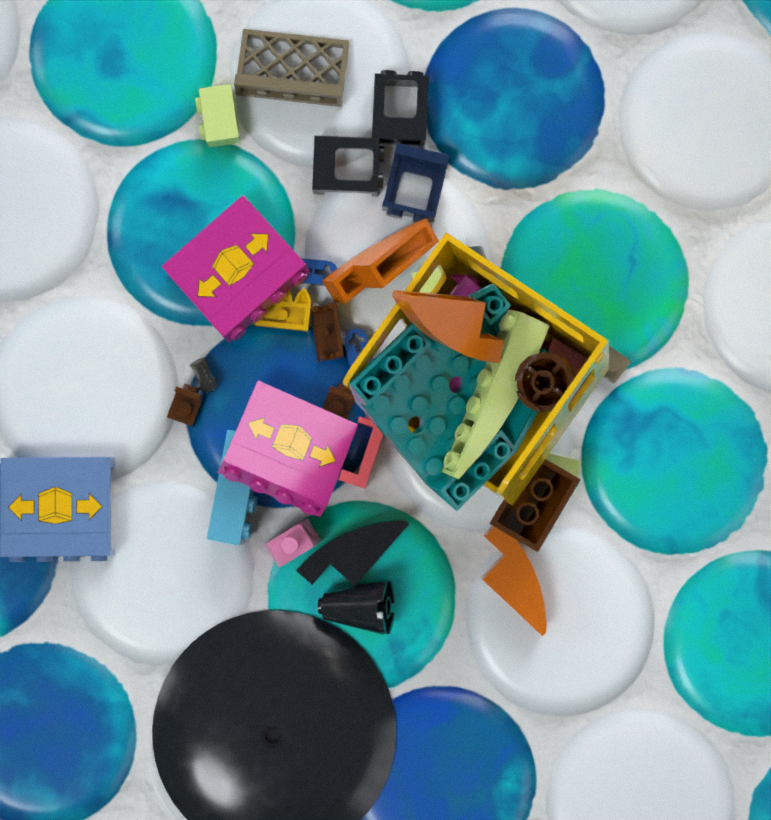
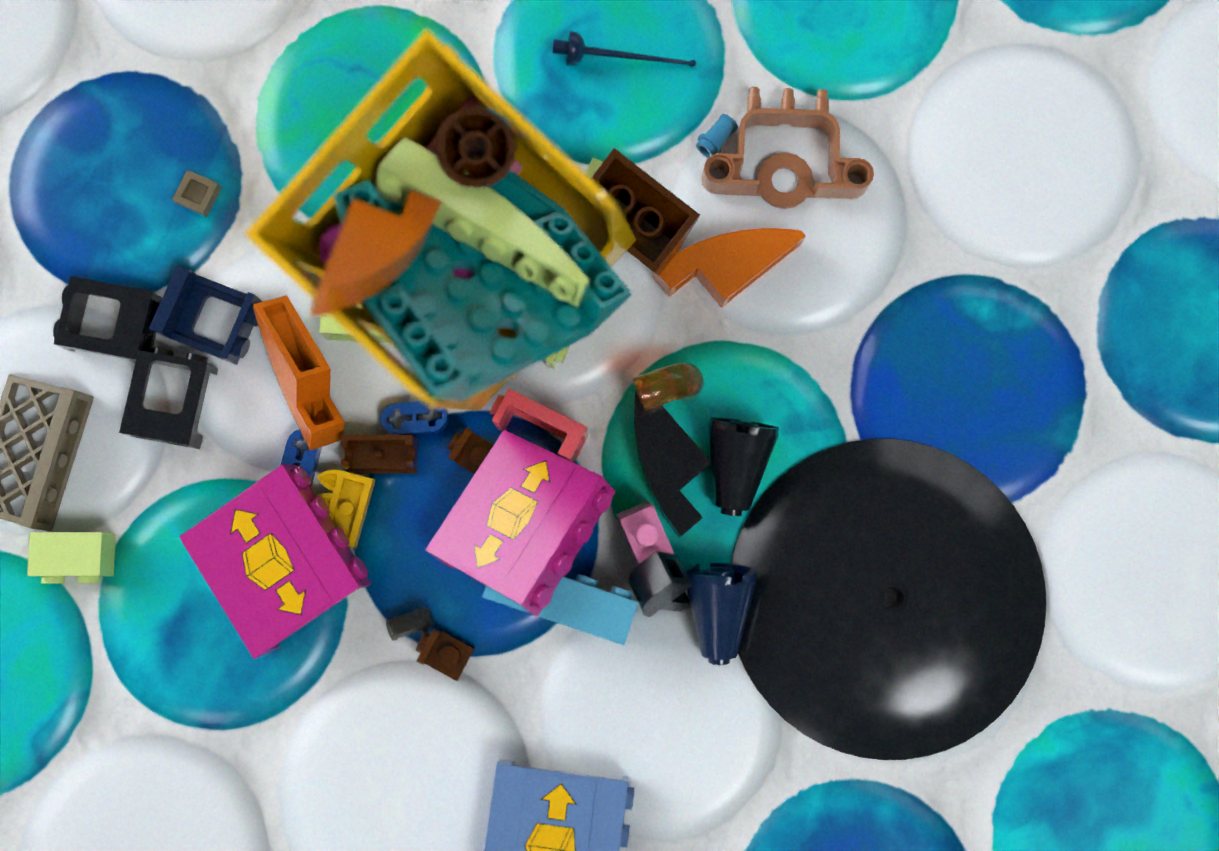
camera: 85 degrees left, 5 degrees down
none -> dark tan plate [172,170,222,218]
none -> dark blue sword [552,31,696,67]
none -> black brick [628,551,692,617]
none -> clear orange cylinder [632,363,704,412]
none -> dark blue cone [684,563,757,665]
none -> dark azure pin [696,114,738,158]
none -> nougat piece [701,87,874,209]

